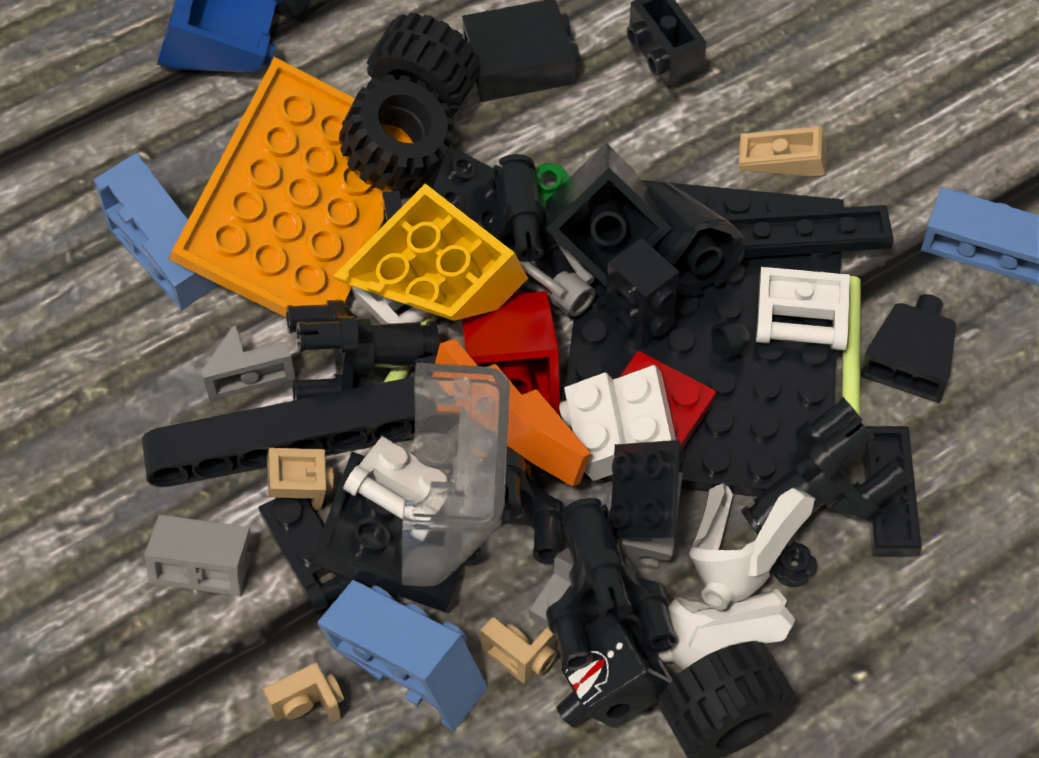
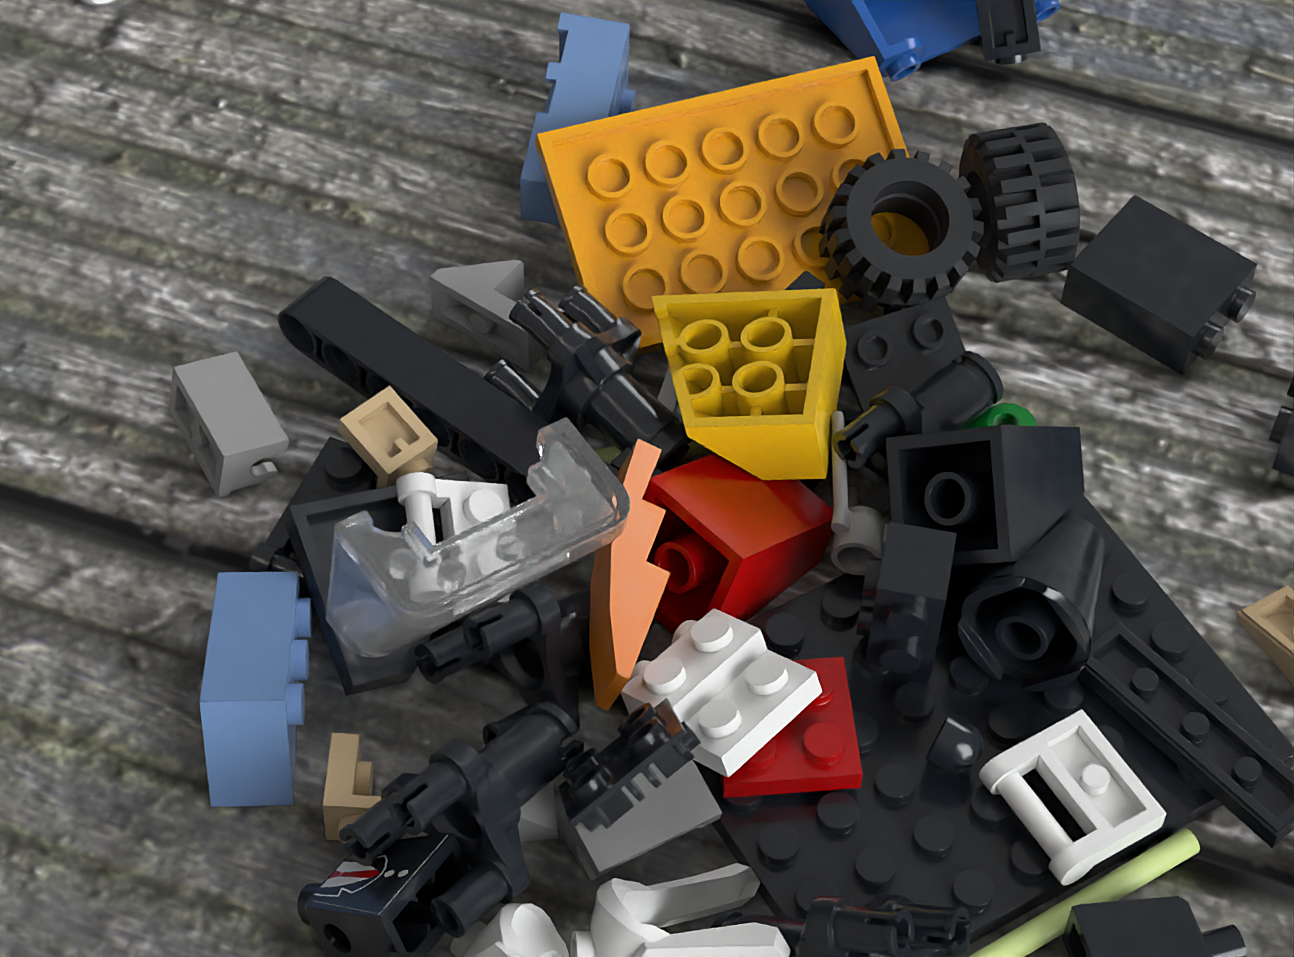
camera: 50 degrees right, 5 degrees down
tan bracket [263,662,344,723] -> none

